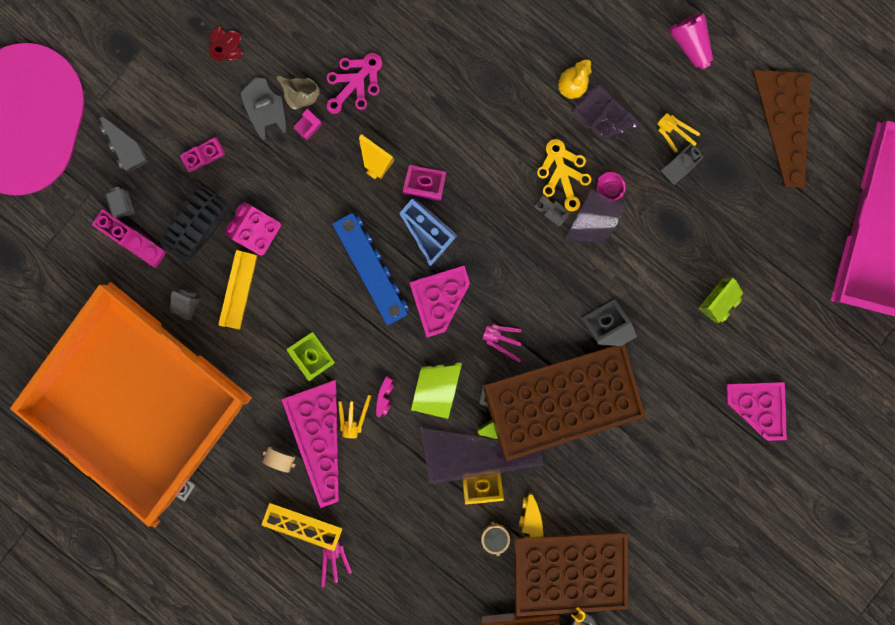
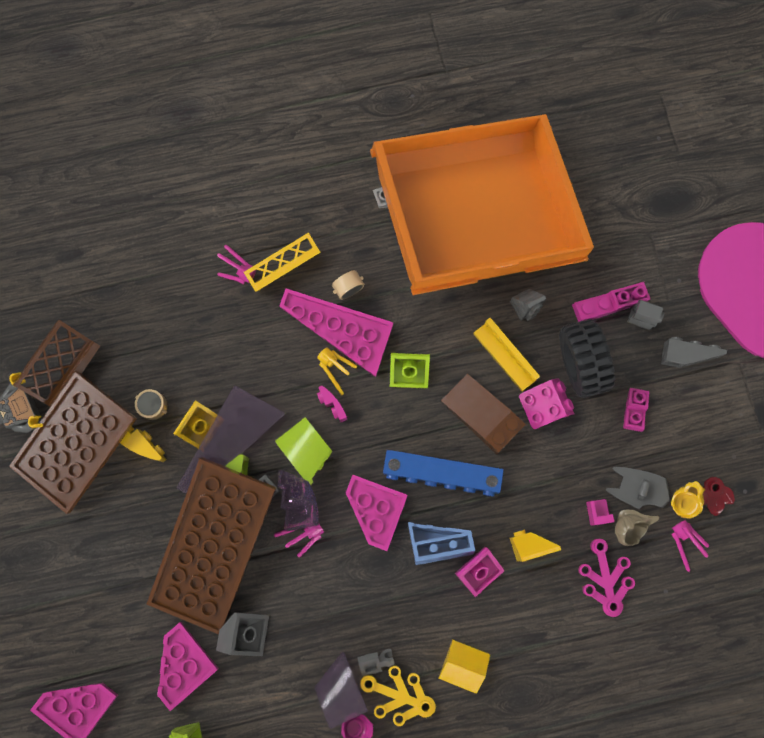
camera: 130 degrees right, 10 degrees down
none -> dark pink plate [157,622,219,711]
none -> clear purple slope [277,470,319,531]
none -> yellow slope [439,639,490,694]
none -> reddish brown slope [441,374,526,454]
none -> yellow hair [671,481,705,519]
none -> dark pink plant [671,520,709,572]

